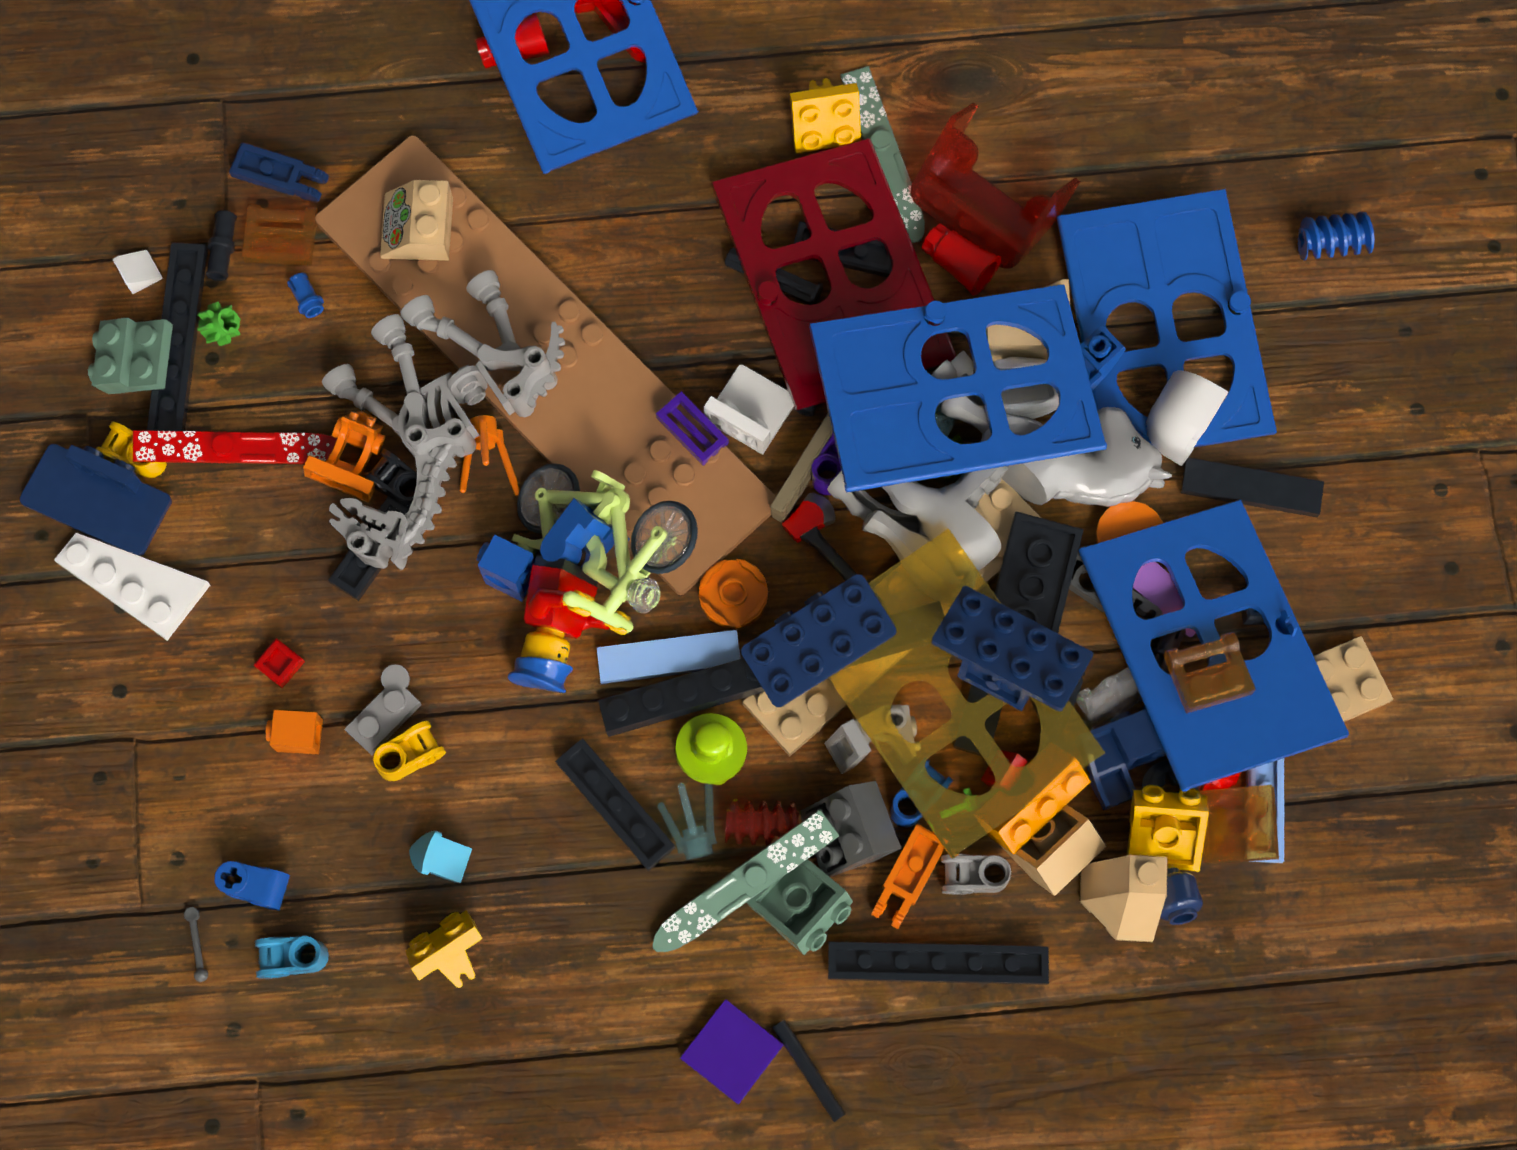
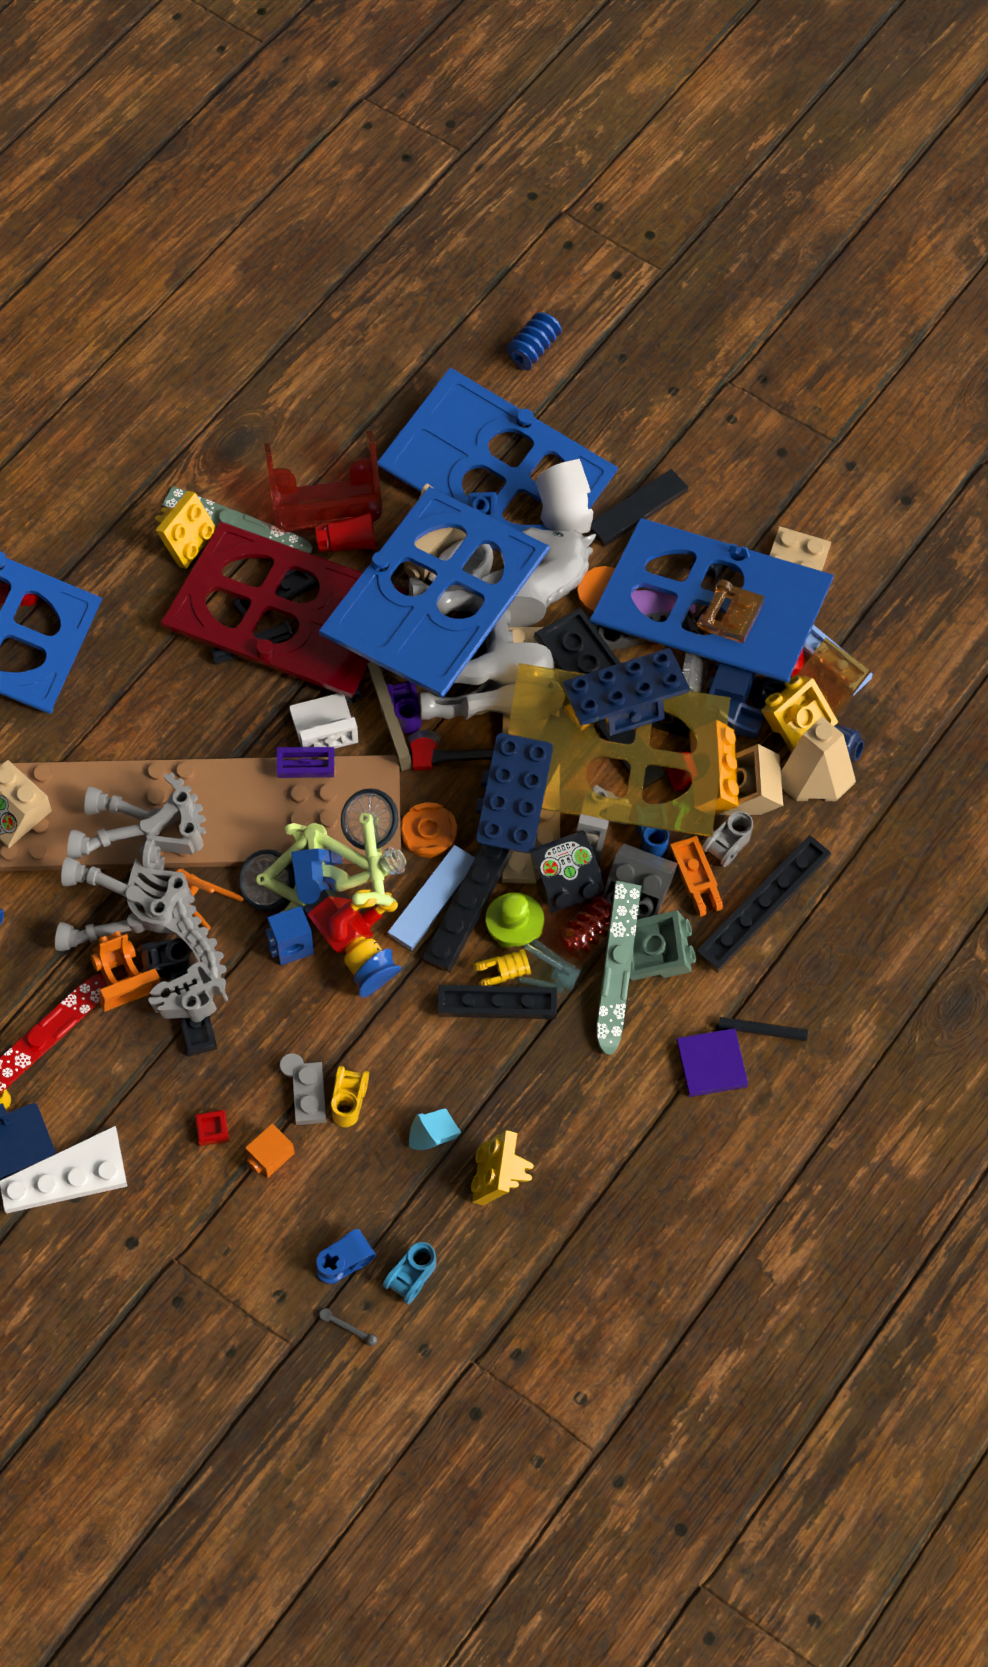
camera: 50 degrees left, 10 degrees down
none -> yellow hinge [473,949,531,986]
none -> black slope [530,830,604,913]

